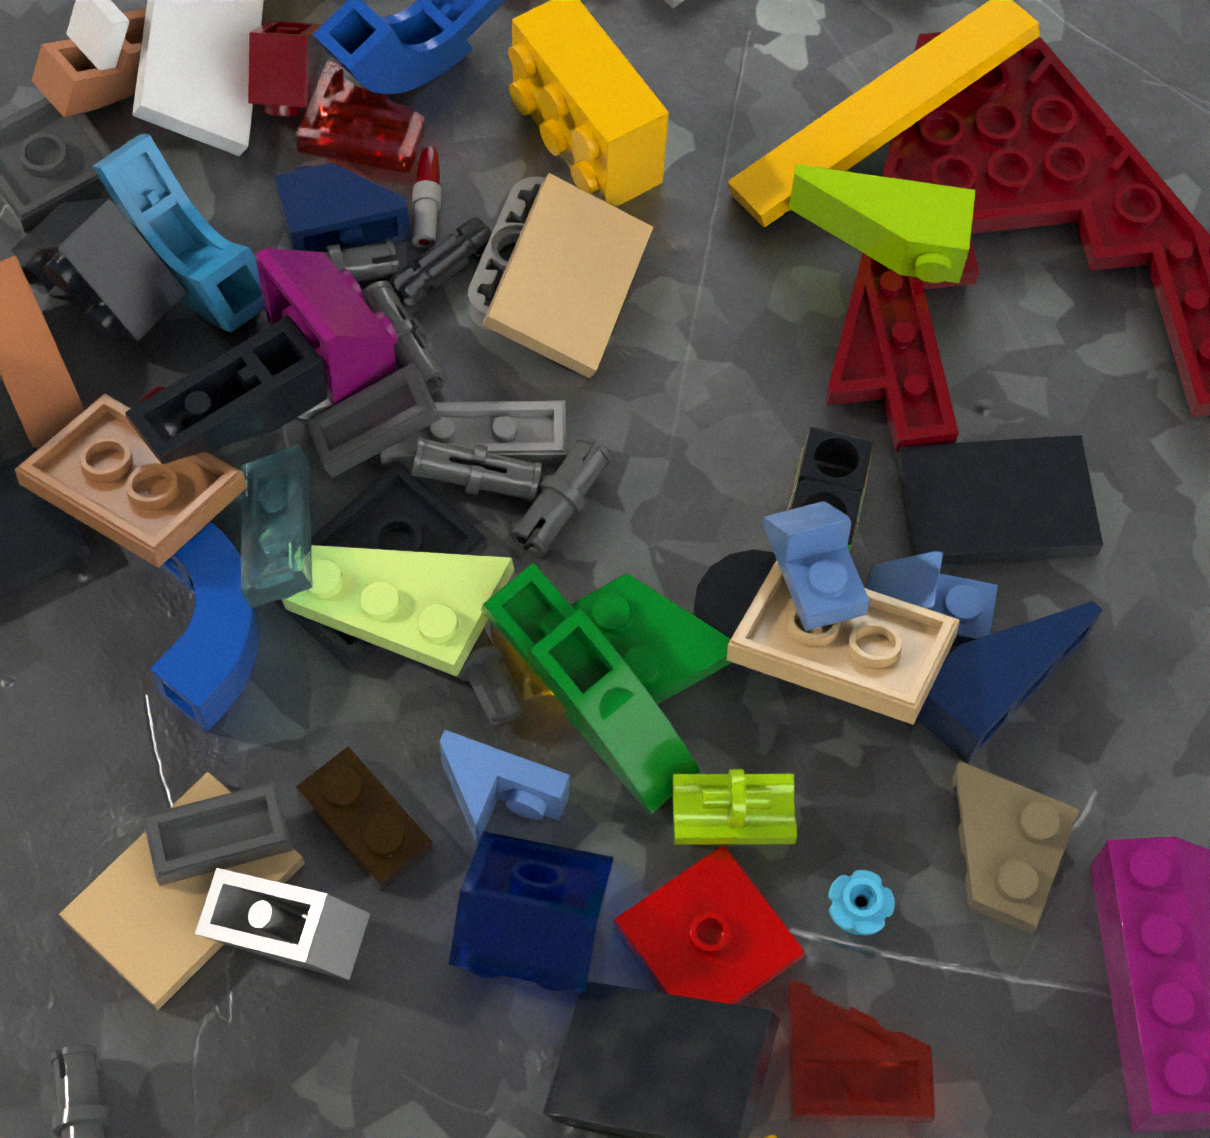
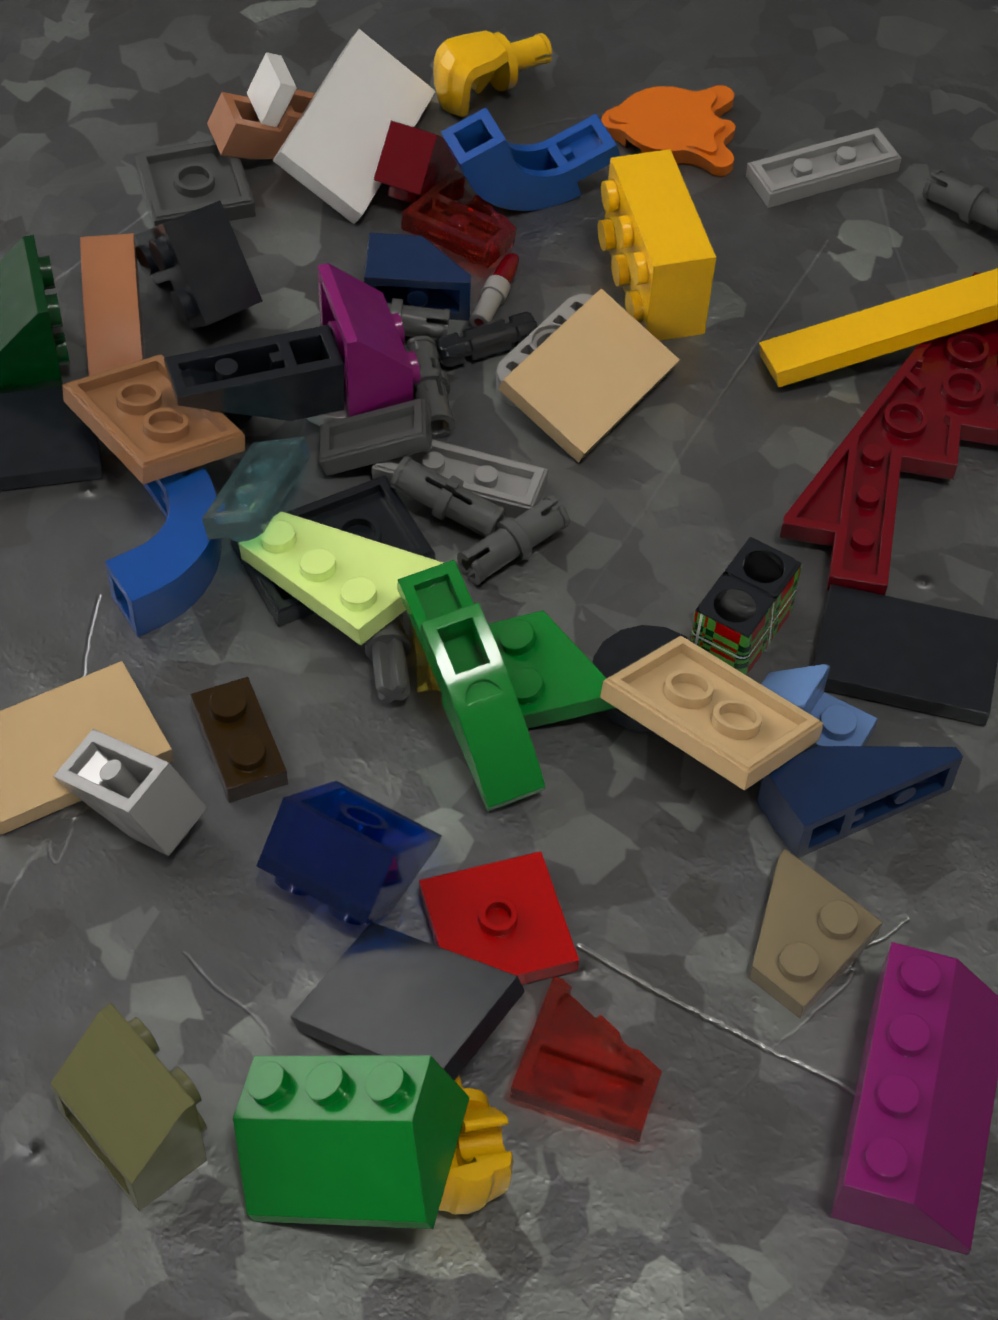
camera: 20 degrees right, 10 degrees down
dark azure arch [92,133,265,332] -> none
dark grey tile [142,781,293,886] -> none
medium blue slope [439,730,570,844] -> none
lime hips [672,769,797,845] -> none
medium blue slope [762,501,870,631] -> none
lime slope [789,164,976,283] -> none
medium azure plate [828,870,895,936] -> none

